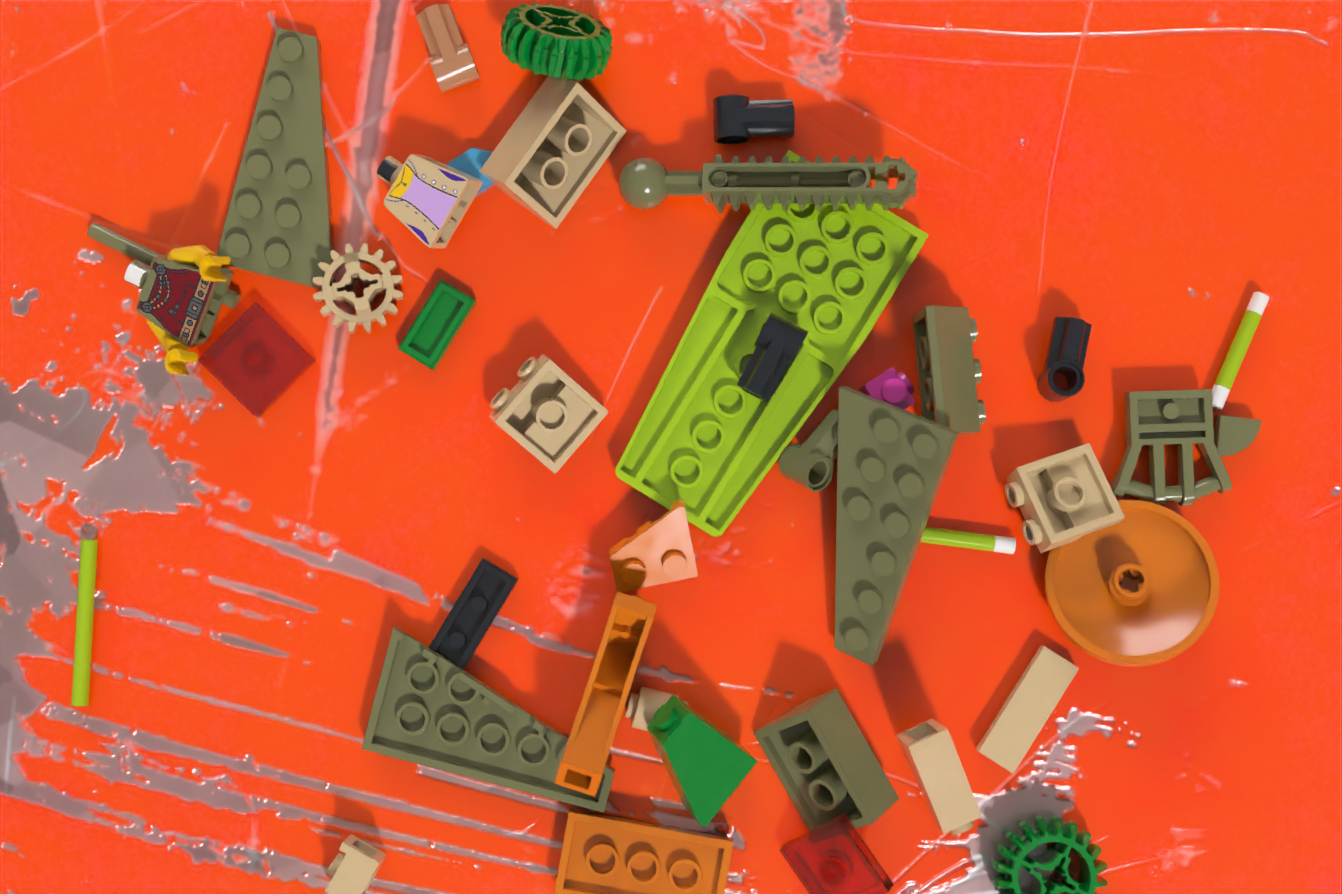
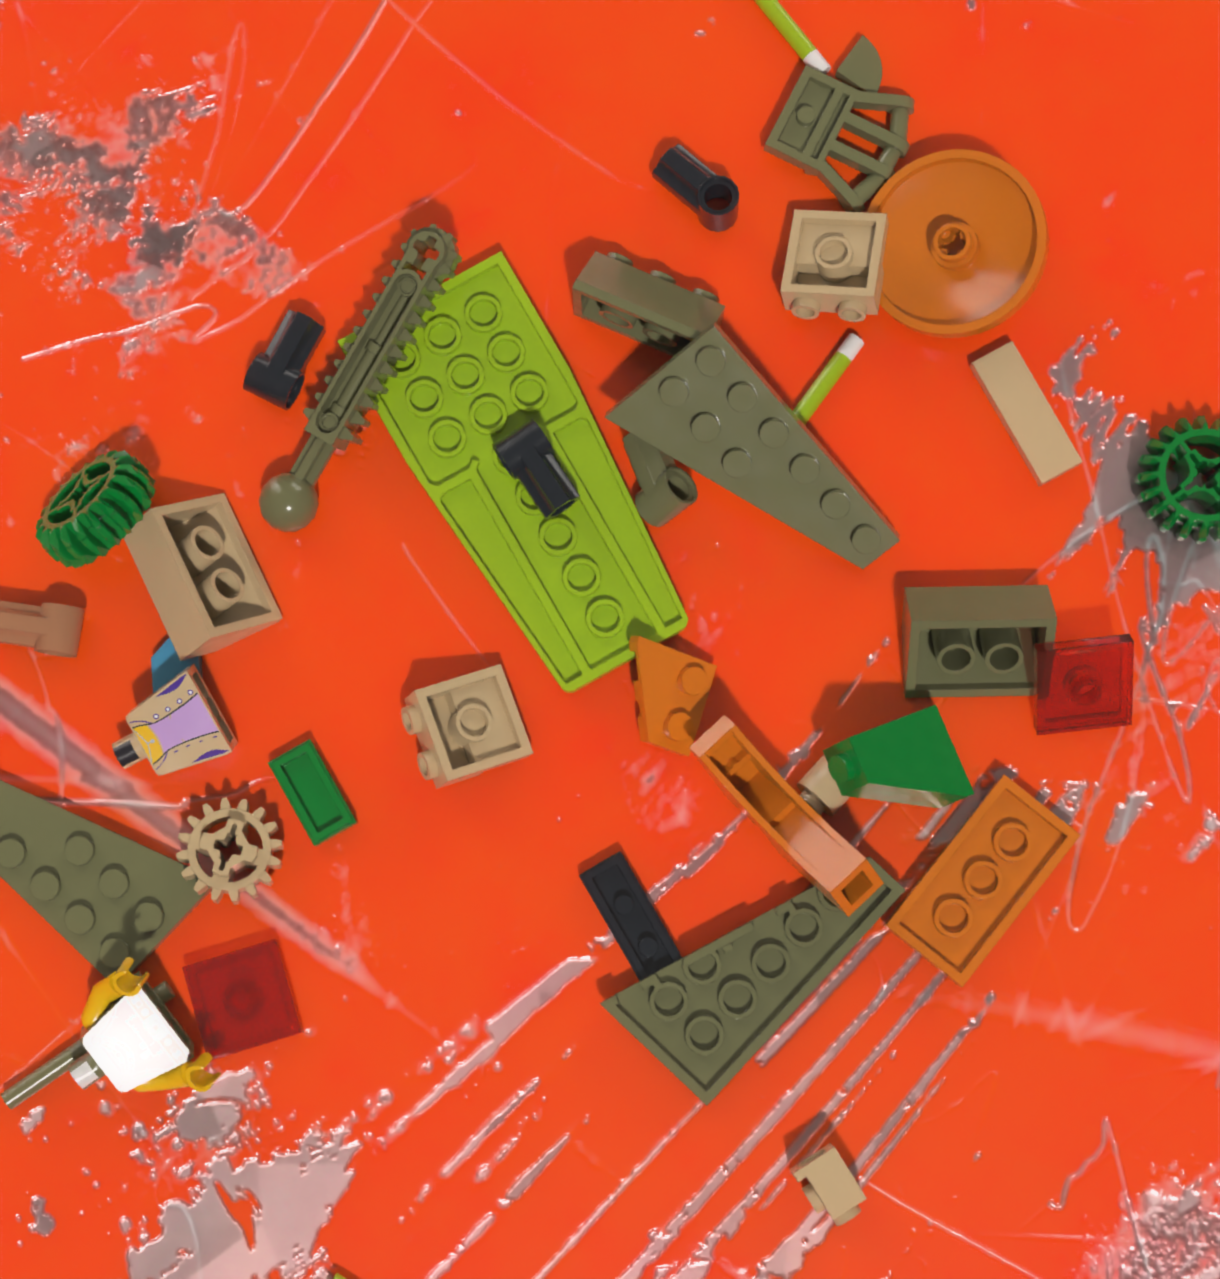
camera: 60 degrees left, 5 degrees down
dark pink brick [858,367,915,409] -> none
tan slope [895,718,982,835] -> none

